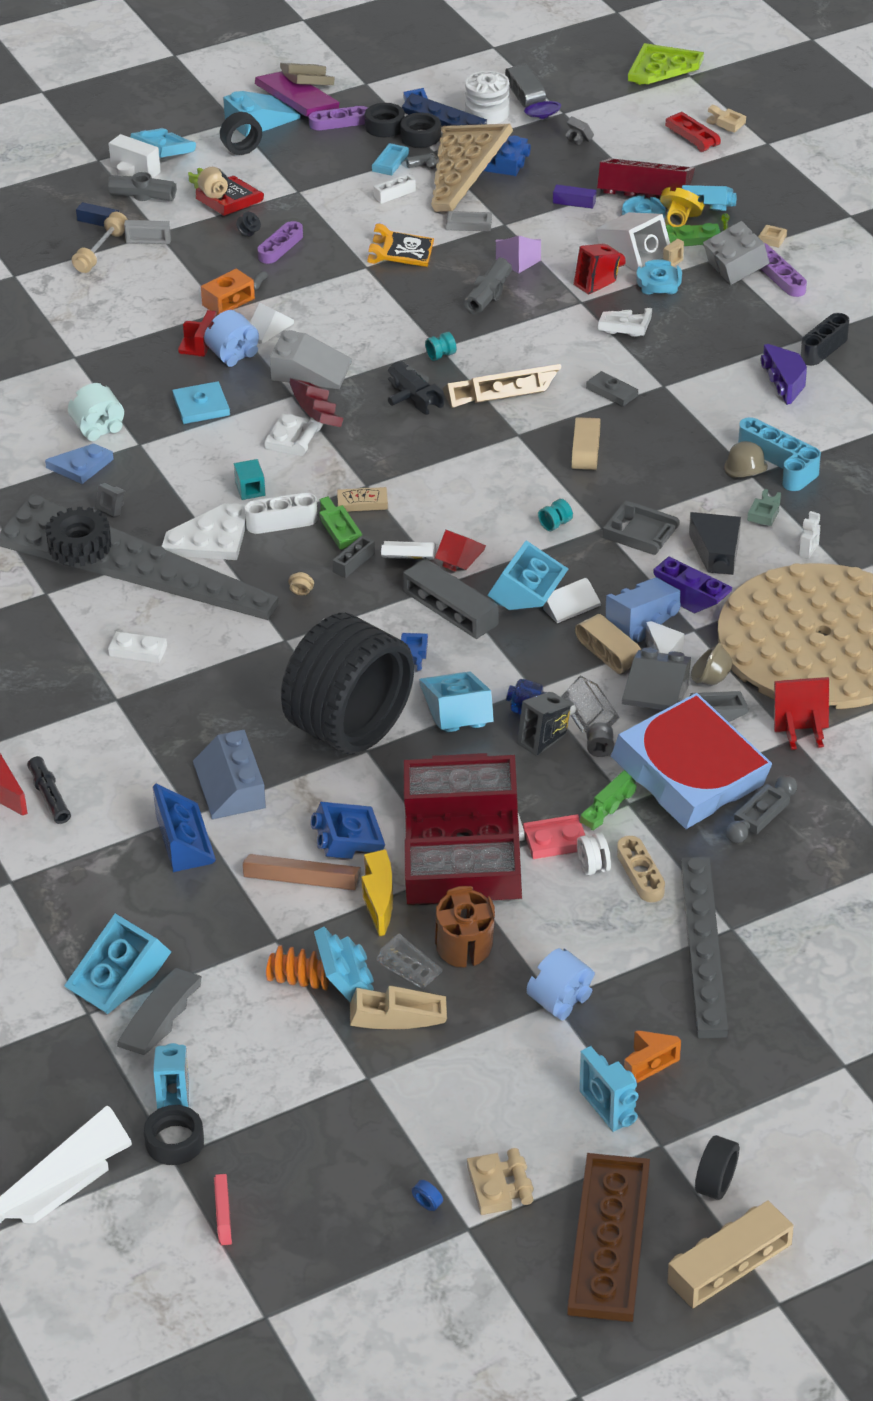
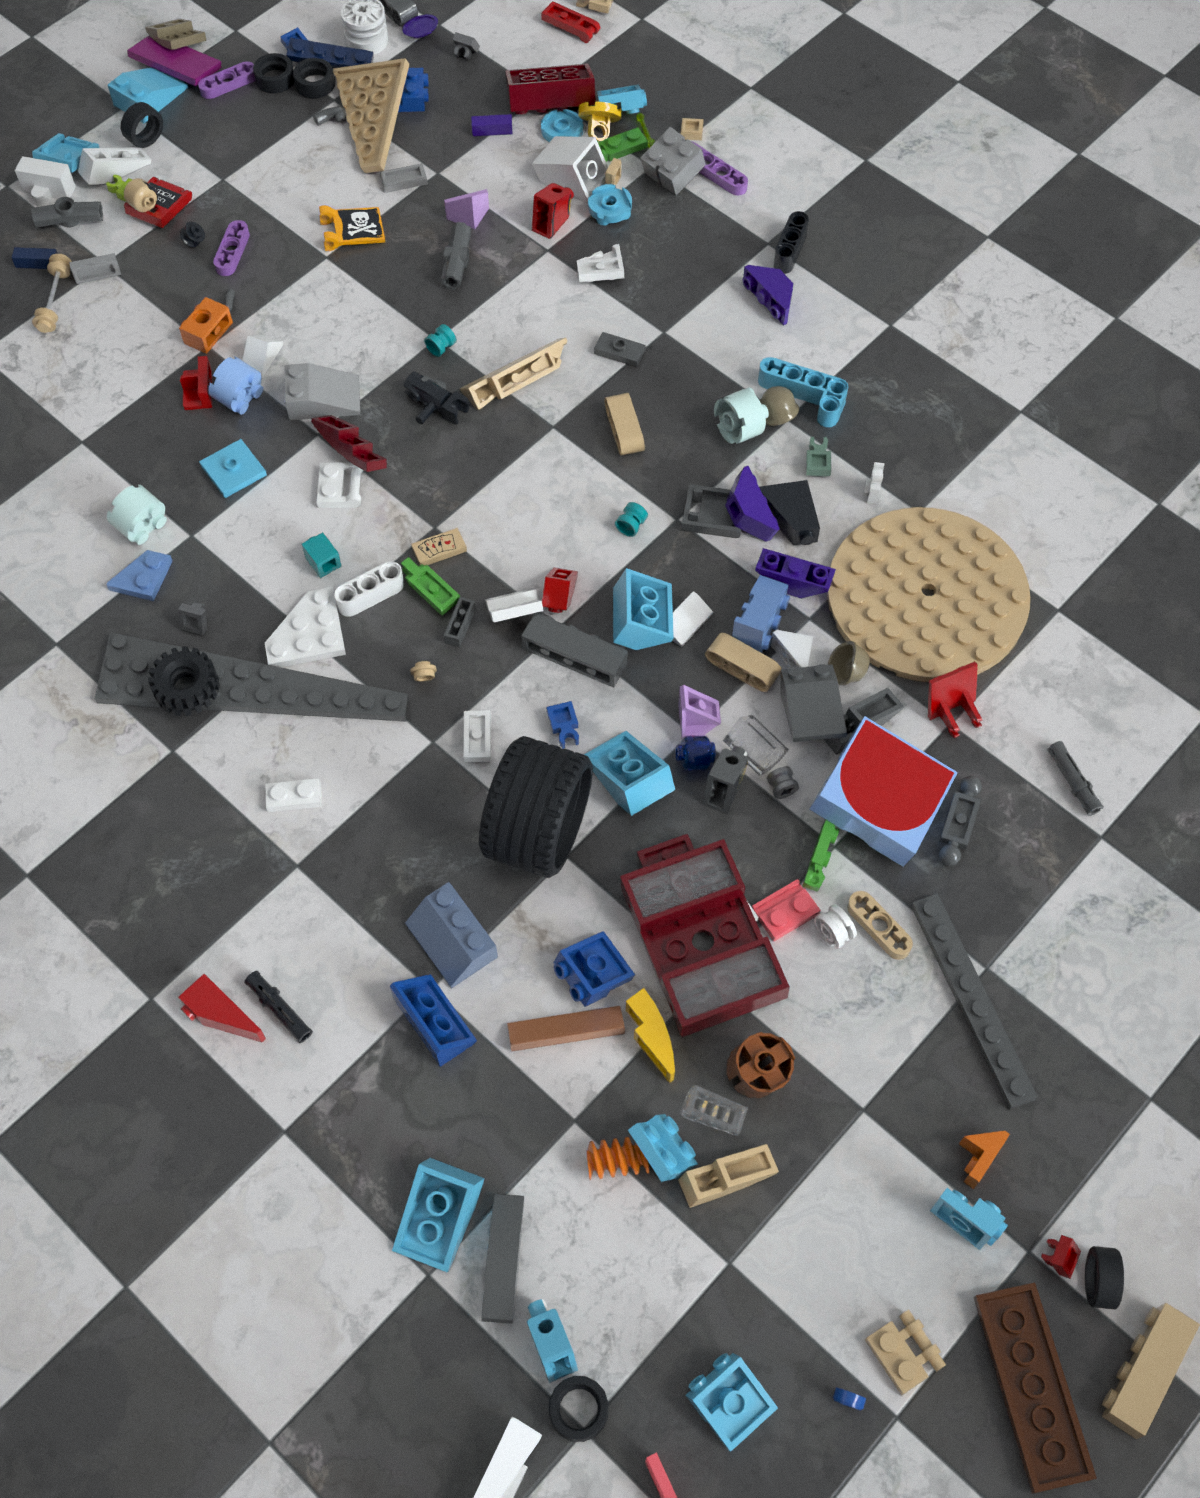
camera: 20 degrees left, 20 degrees up
medium azure tile [372,143,409,176] -> none
white piece [373,174,416,204] -> none
light blue brick [527,948,595,1021] -> none
none -> white slope [78,147,151,185]
none -> lavender slope [678,685,721,750]
none -> medium azure plate [685,1353,778,1452]
none -> light aqua brick [714,387,769,444]
none -> dark purple slope [725,466,779,542]
none -> red tile [1041,1235,1081,1279]

